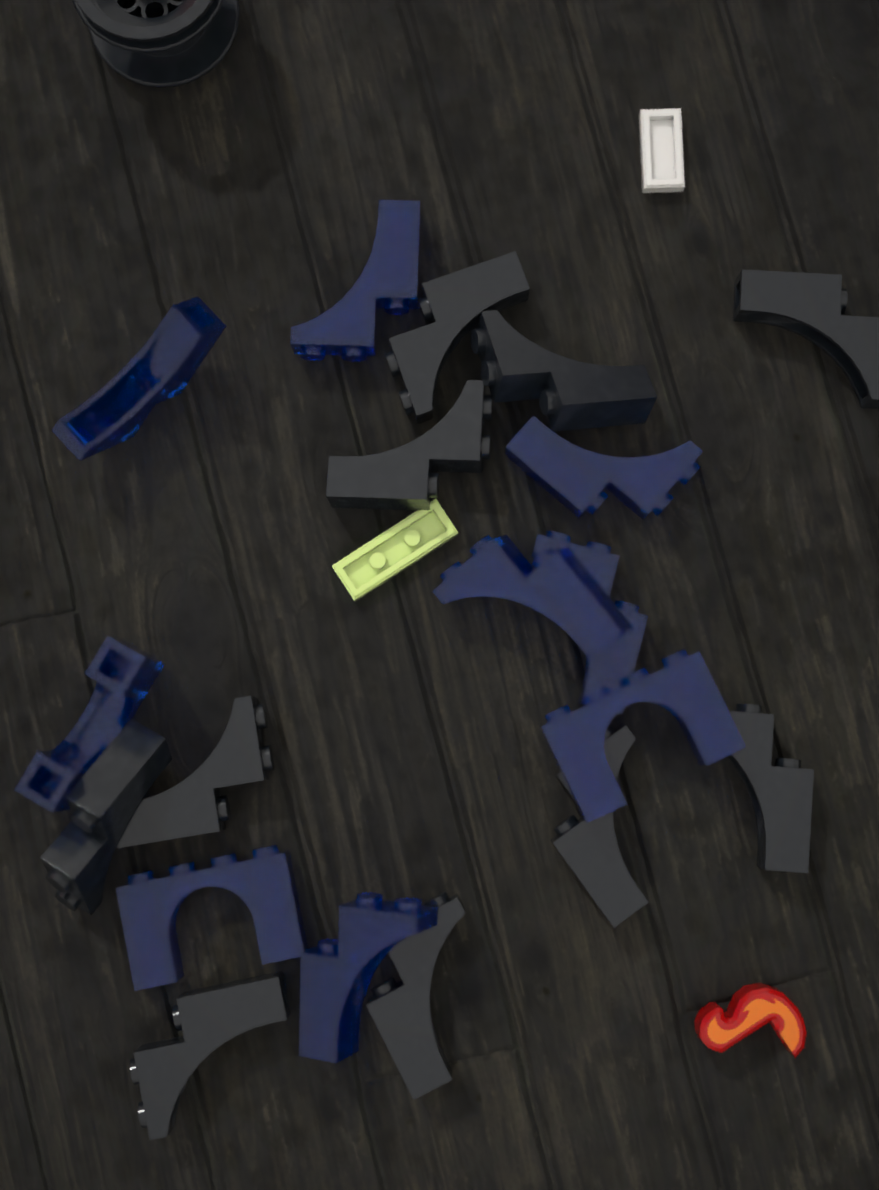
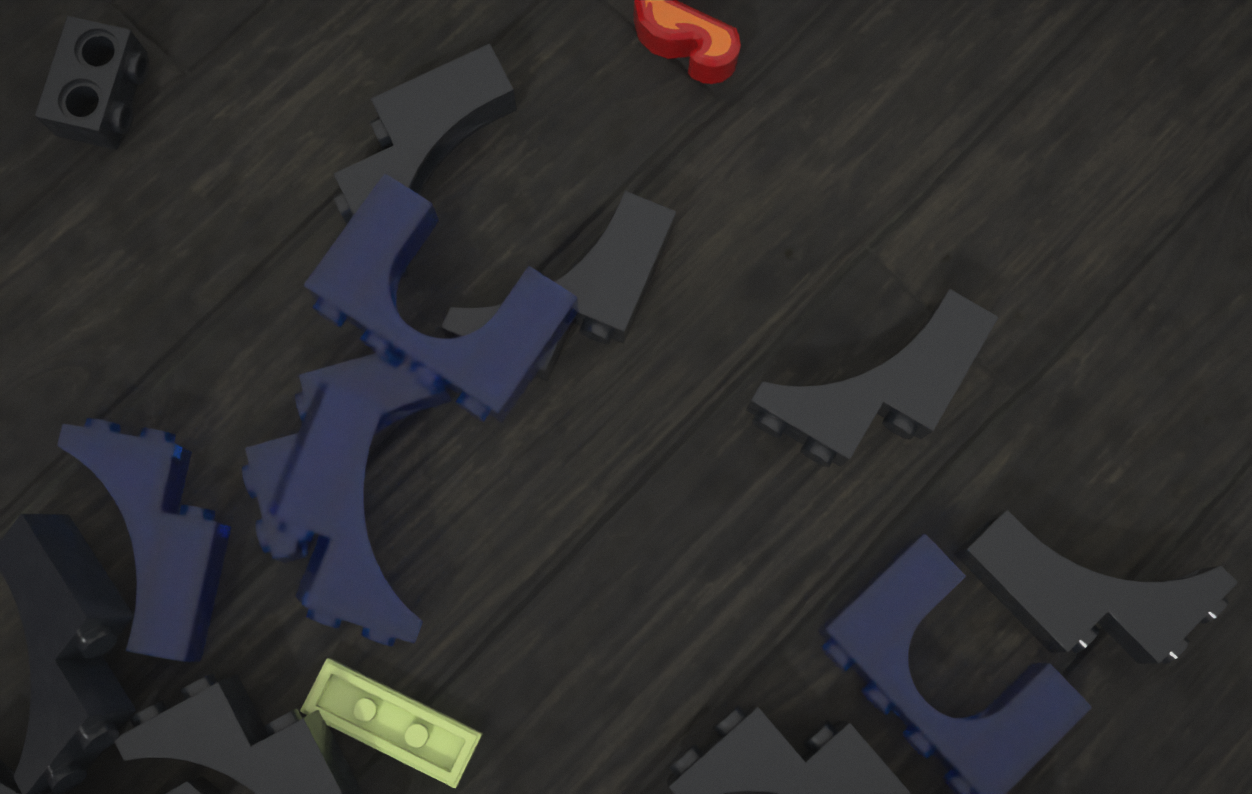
camera: 130 degrees left, 5 degrees down
clear blue arch [299,892,438,1063] -> none

